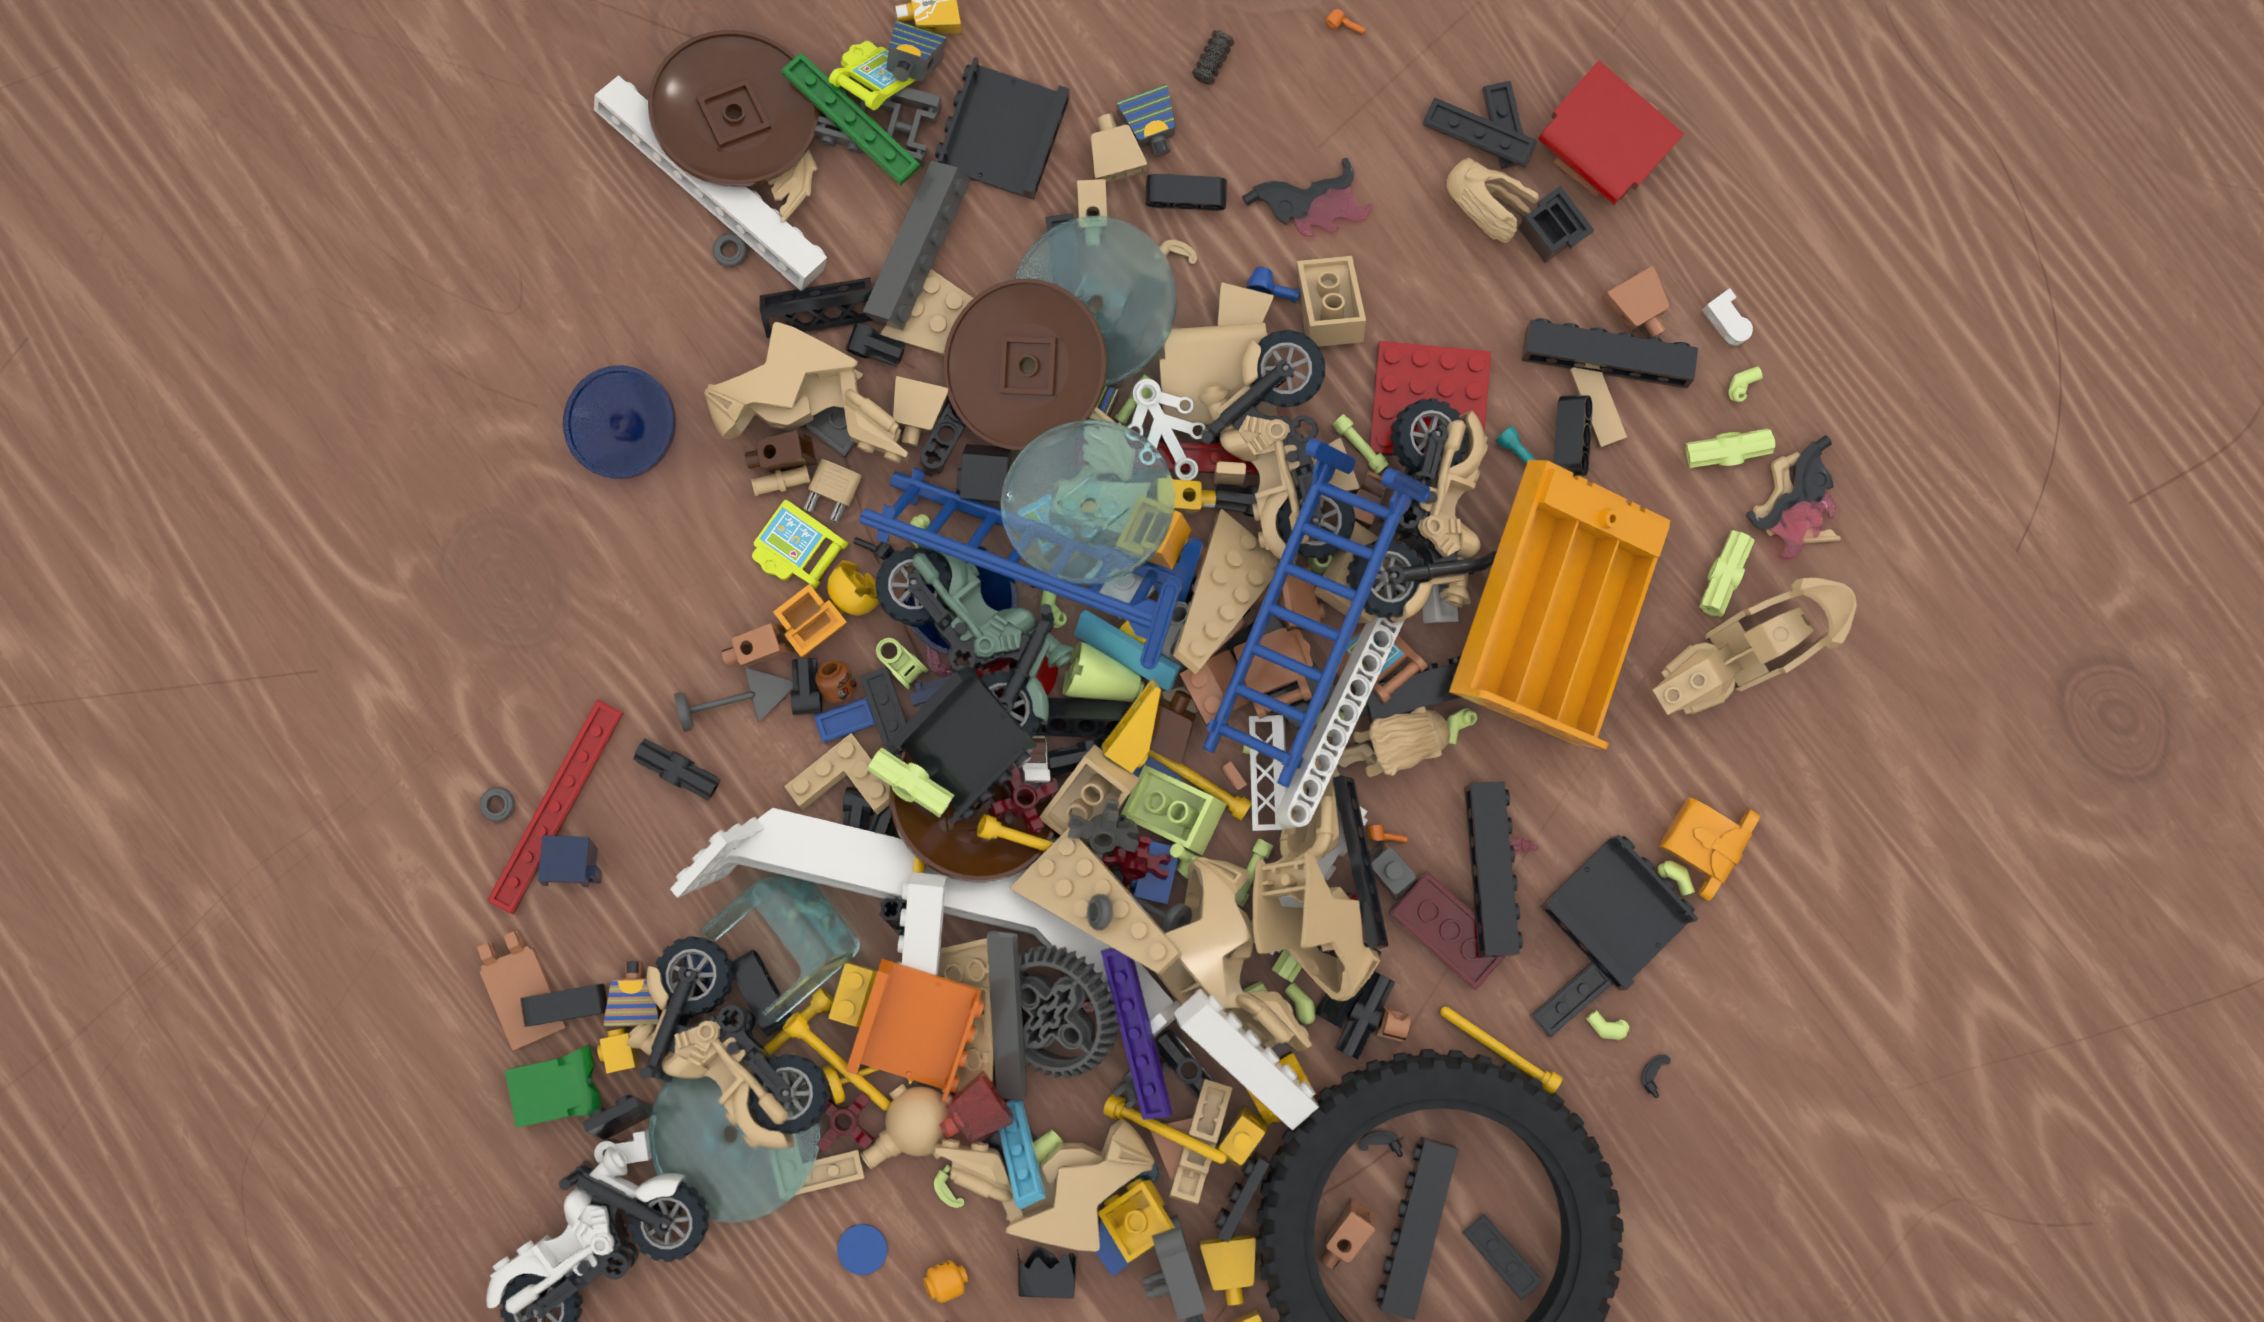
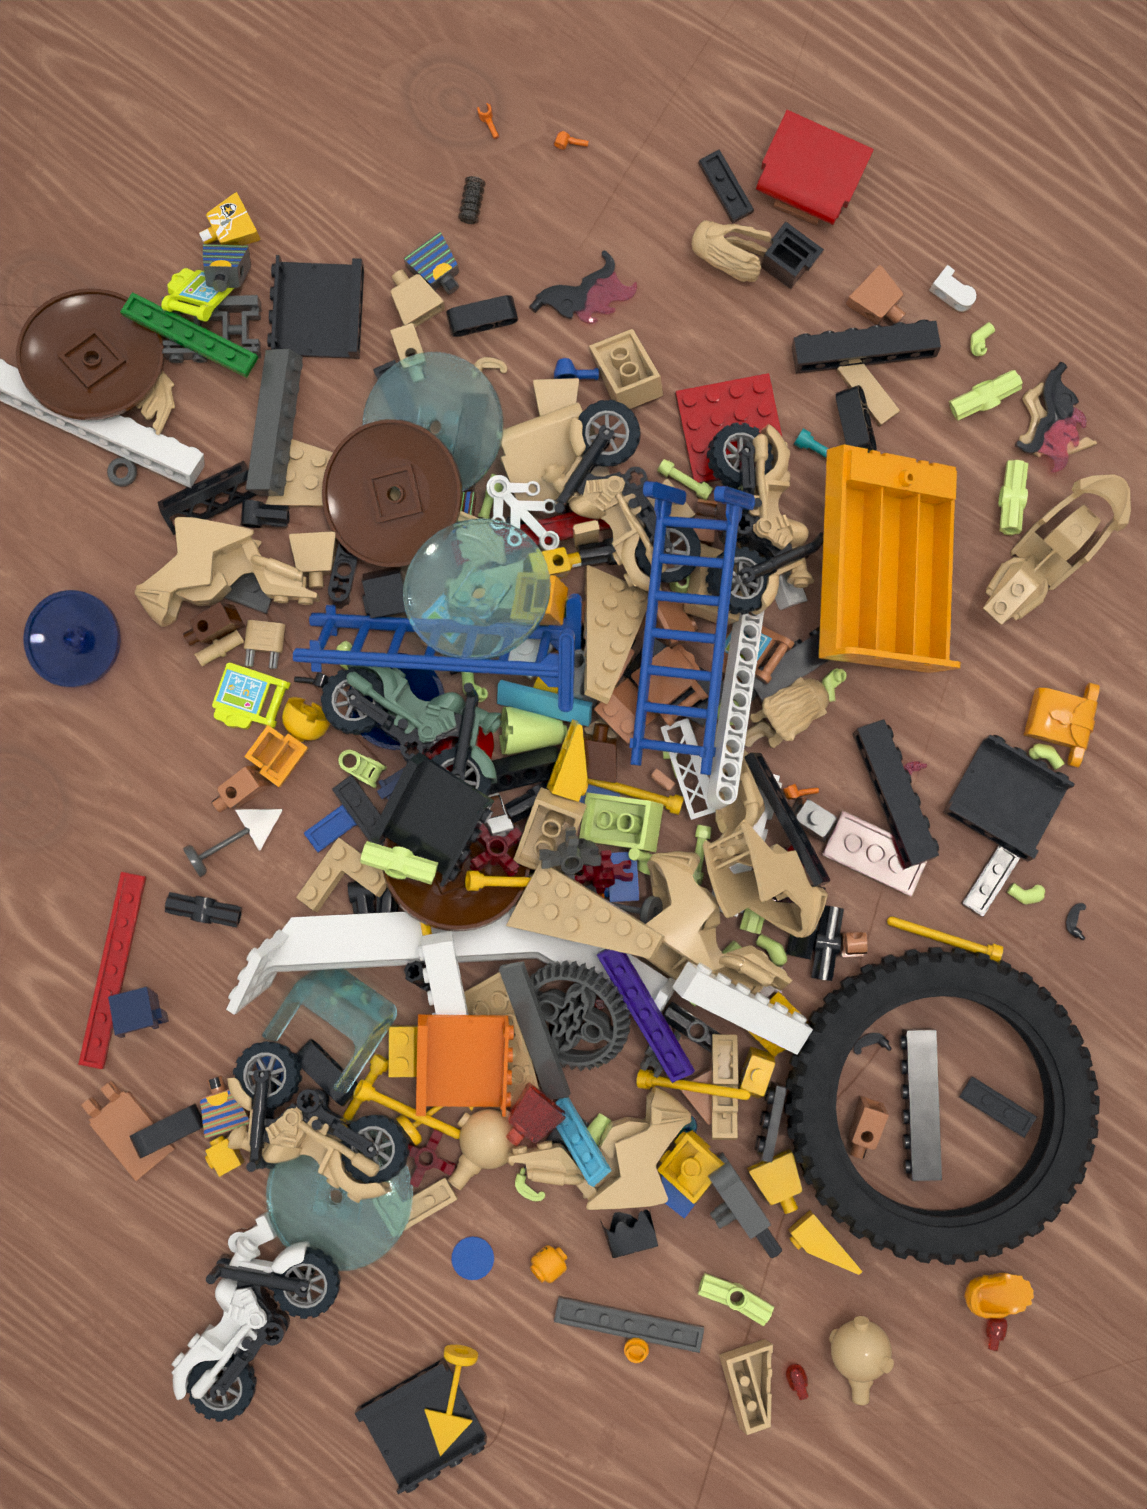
camera: 15 degrees left, 0 degrees up
dark grey piece [479,787,515,822] -> none
green piece [505,1044,603,1128] -> none
black tile [582,1095,656,1140] -> none
black piece [791,658,823,715] -> none
dark orange head [815,660,857,703] -> none
clear pink piece [926,635,952,676] -> none
dark grey piece [1087,894,1113,931] -> none
black tile [1423,97,1537,168] -> none

